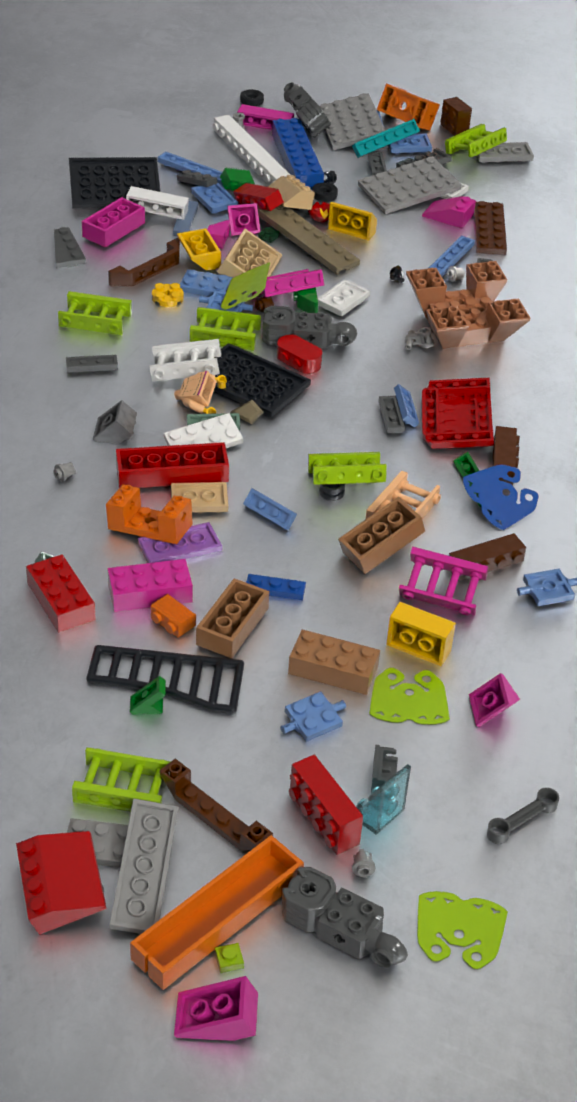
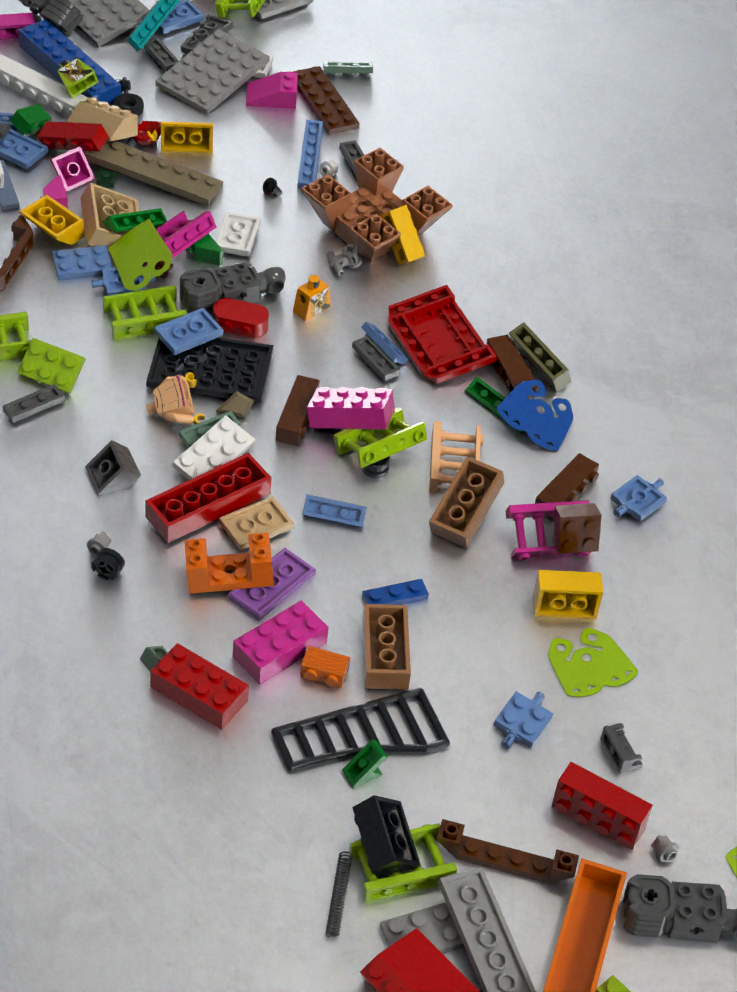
camera: 30 degrees left, 5 degrees up
white fence [149,339,221,381] -> none
yellow plate [152,283,184,307] -> none
medium nougat brick [288,629,380,695] -> none
clear light blue slope [356,764,411,835] -> none
dark pink slope [469,673,520,727] -> none
none -> lime plate [17,338,86,394]
none -> lime torso [58,59,99,99]
none -> black wheel [91,548,125,581]
none -> green slope [102,208,167,233]
none -> medium blue plate [154,308,223,355]
none -> reddish brown brick [275,375,320,446]
none -> light orange torso [293,275,331,322]
none -> dark pink brick [307,387,395,429]
none -> sand green plate [323,61,373,75]
none -> dark grey piece [325,851,352,938]
none -> black slope [352,795,421,875]
none -> yellow brick [380,205,425,266]
none -> olive brick [509,322,571,392]
none -> reddish brown brick [552,503,602,554]

